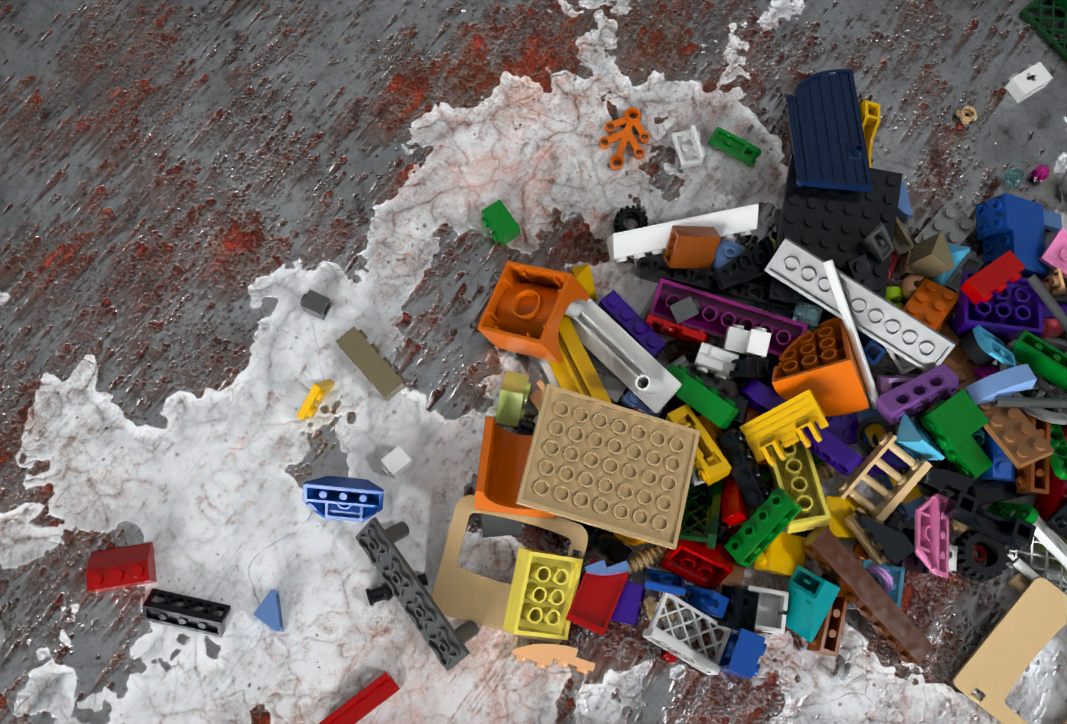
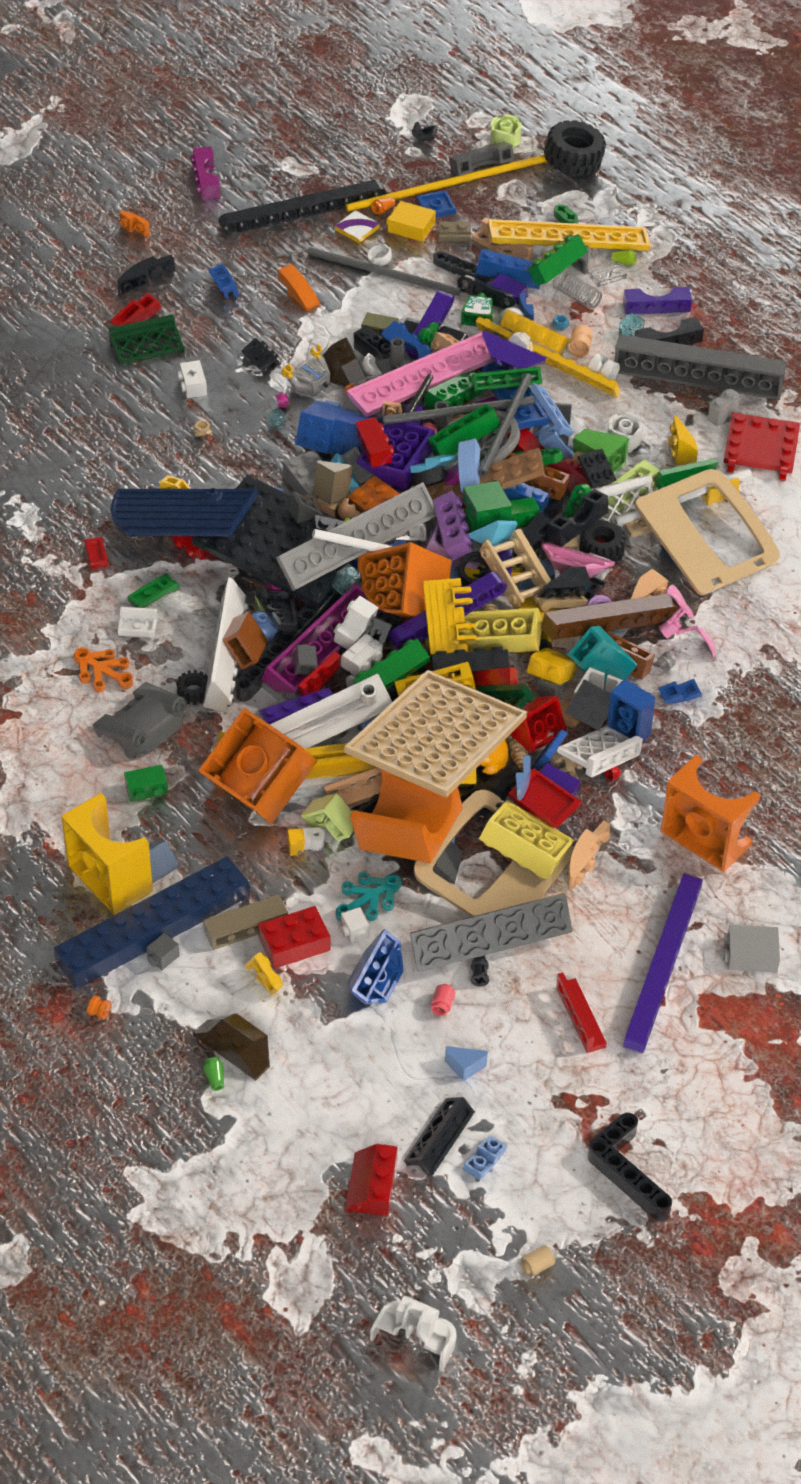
camera: 70 degrees left, 25 degrees down
blue hinge [683,584,729,618] -> none
green brick [724,487,803,567] -> none
none -> dark blue brick [54,856,250,990]
none -> yellow piece [61,793,153,915]
none -> red tile [84,537,109,569]
none -> orange wheel [87,995,111,1020]
none -> dark grey piece [92,682,186,759]
none -> sand blue slope [149,840,179,884]
none -> dark brown wedge [193,1013,270,1081]
none -> bright green cone [203,1057,224,1091]
none -> red brick [258,906,331,969]
none -> leg [287,827,325,856]
none -> teal plant [336,872,402,922]
none -> coral brick [430,984,456,1016]
none -> medium blue slope [463,1135,508,1181]
none -> light nougat slope [631,569,668,599]
none -> blue slope [658,679,702,704]
none -> bright pink plant [659,585,716,658]

